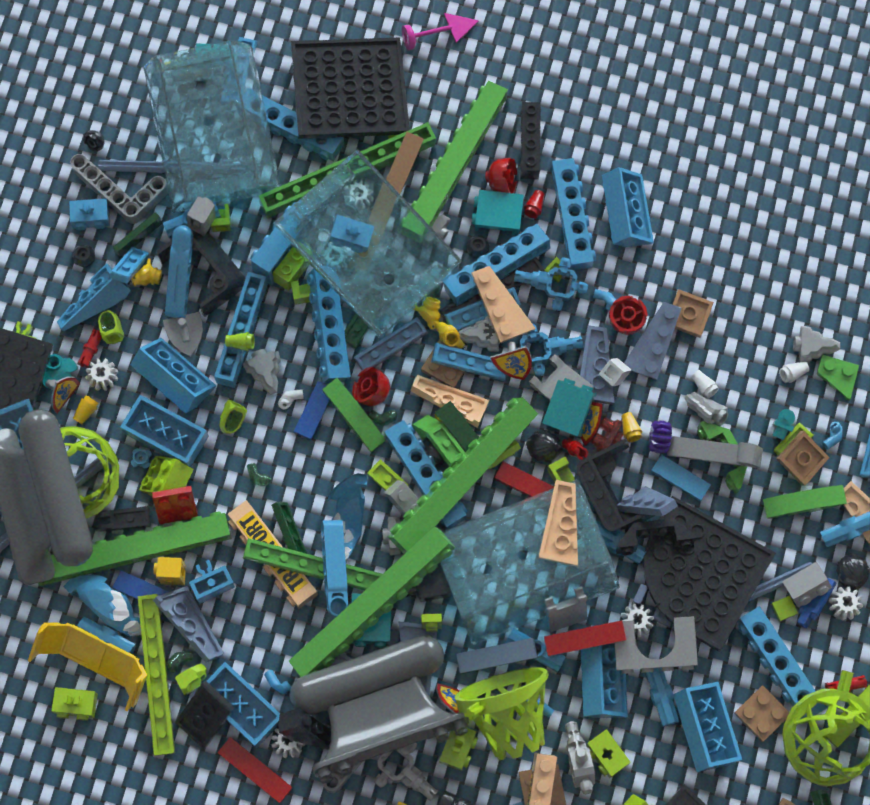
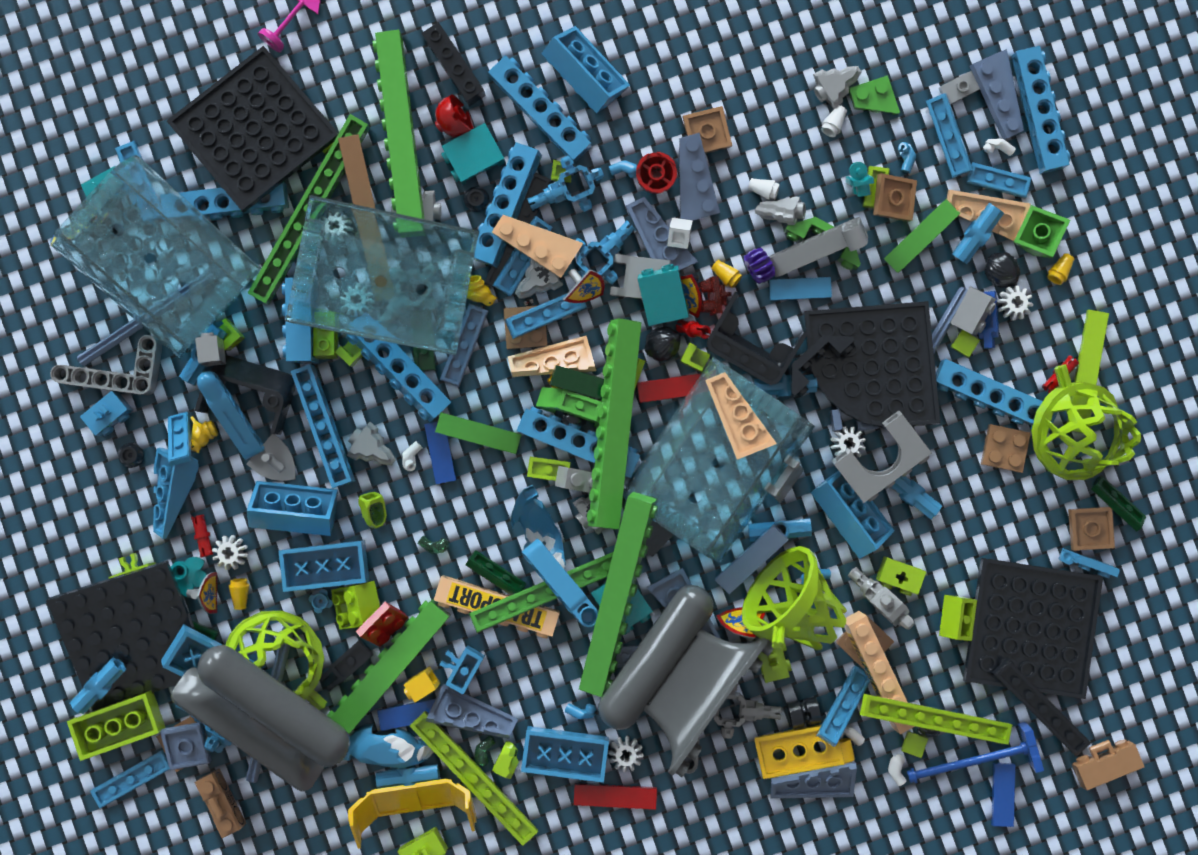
camera: 30 degrees left, 15 degrees up
black plate [83,130,105,152] -> none
lime rock [98,310,124,344] -> none
dark green tile [113,213,162,259] -> none
black tile [175,681,235,750] -> none
lime cone [225,332,255,351] -> none
black slope [279,708,331,750] -> none
dark azure brick [329,215,374,253] -> none
red cylinder [352,367,390,406] -> none
clear green arm [368,410,397,426] -> none
lime plate [421,614,442,632] -> none
yellow animal [435,322,465,349] -> none
red cone [524,190,545,219] -> none
red tile [544,620,627,656] -> none
sand blue wing [617,486,678,516] -> none
dark azure brick [673,682,742,772] -> none

